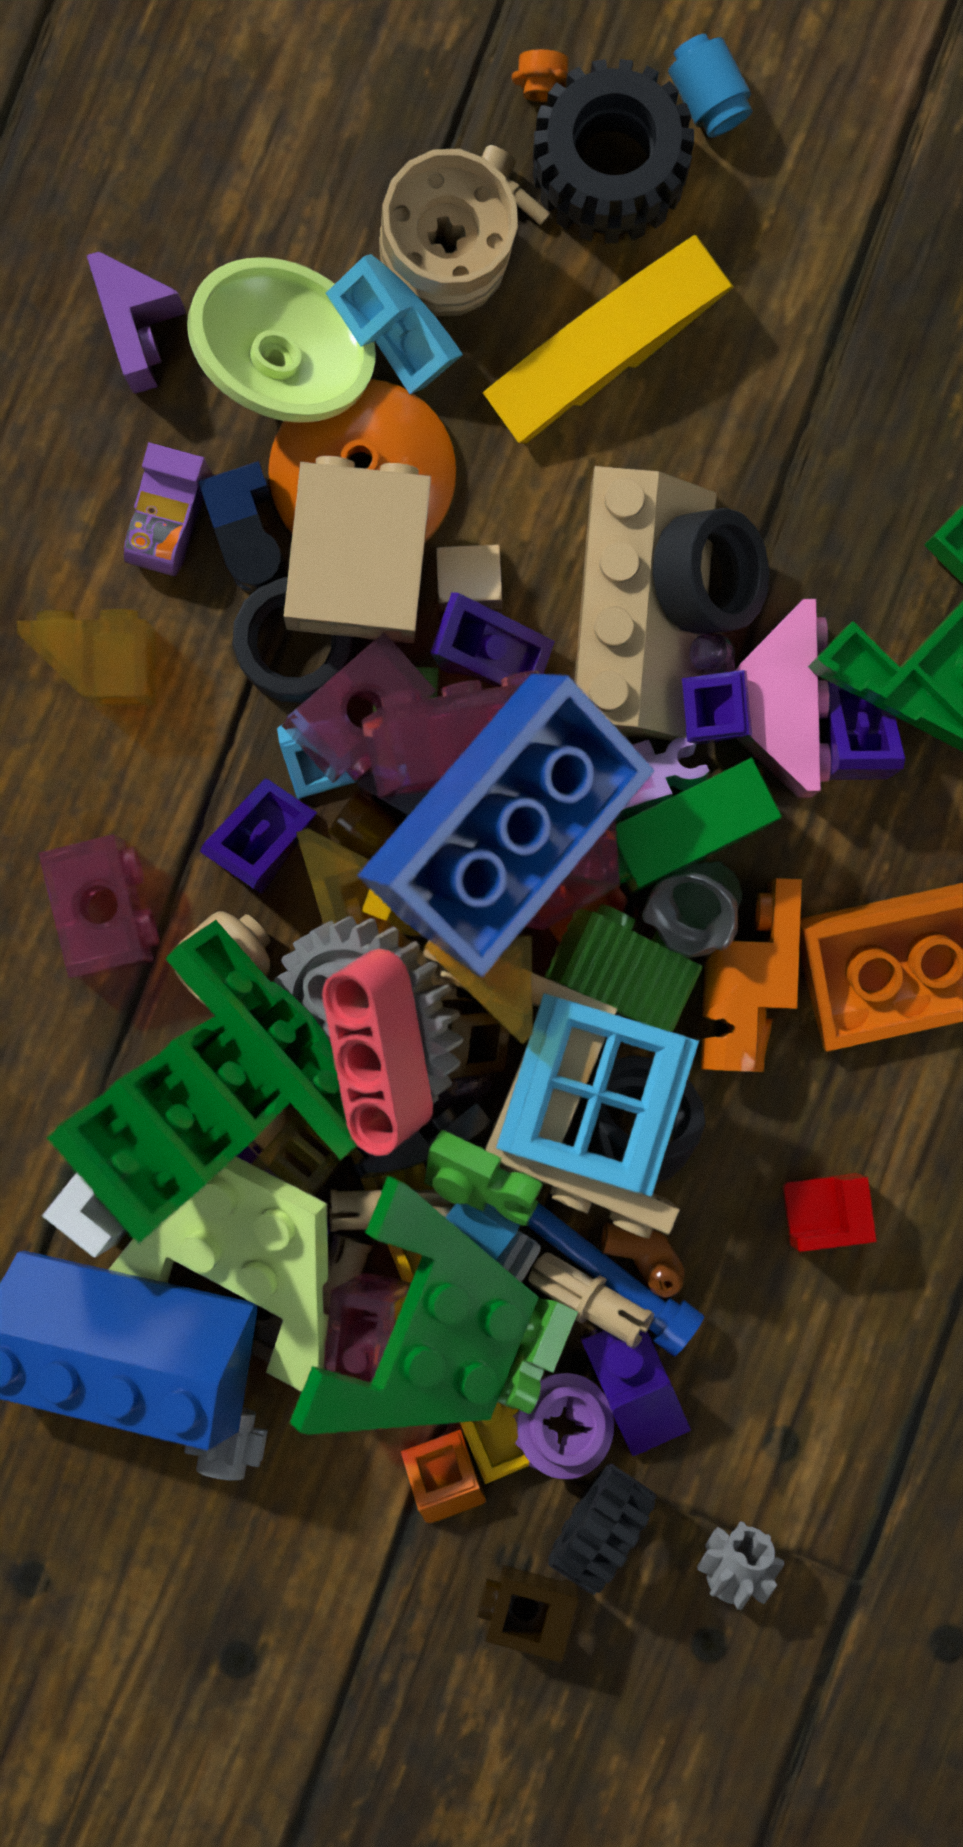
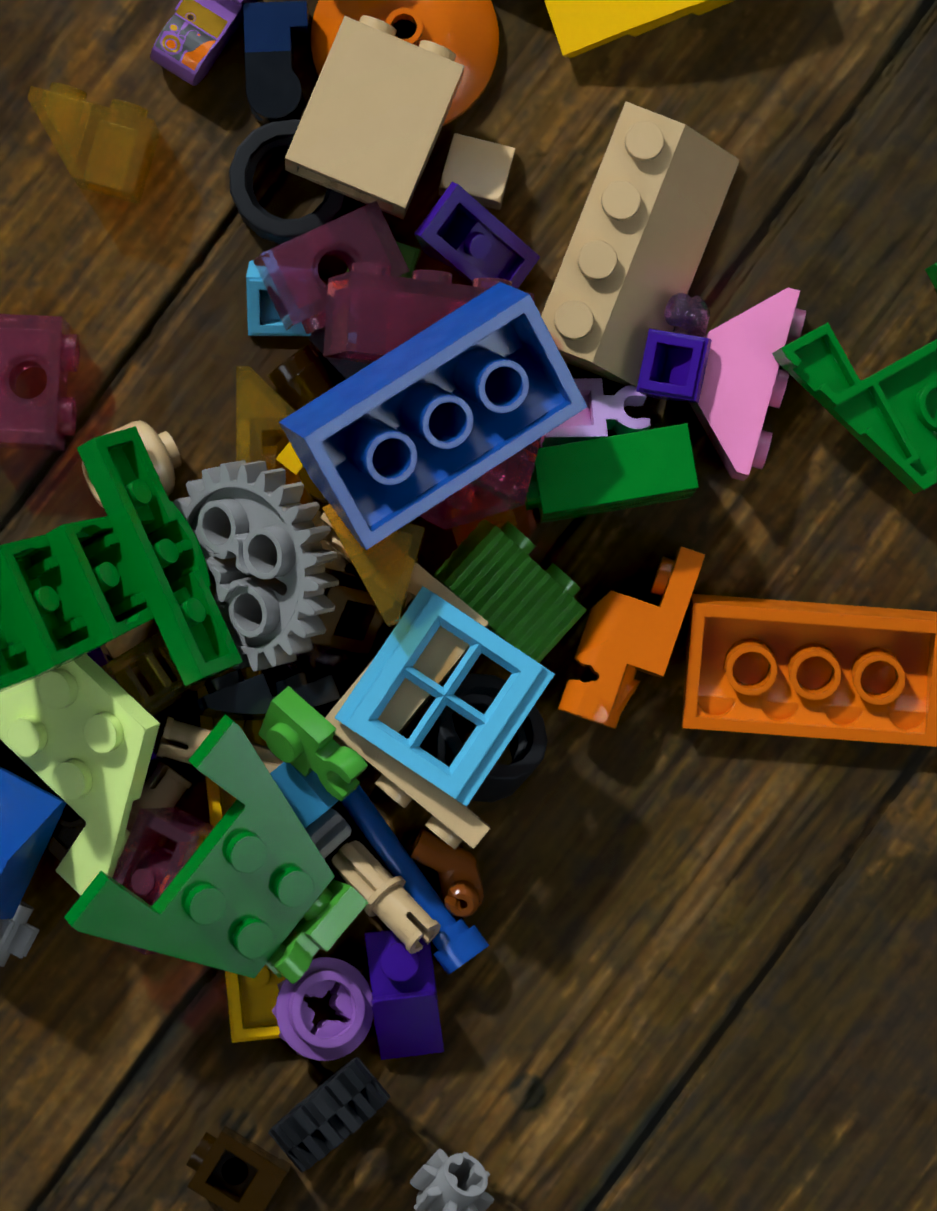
camera: 15 degrees right, 0 degrees up
dark purple slope [200,778,317,894] -> none
coral beam [323,949,433,1156] -> none
orange slope [401,1429,486,1523] -> none
flat silver piece [642,861,743,958] -> none
black tyre [653,508,770,635] -> none
red panel [782,1173,877,1252] -> none
dark purple slope [823,682,905,780] -> none

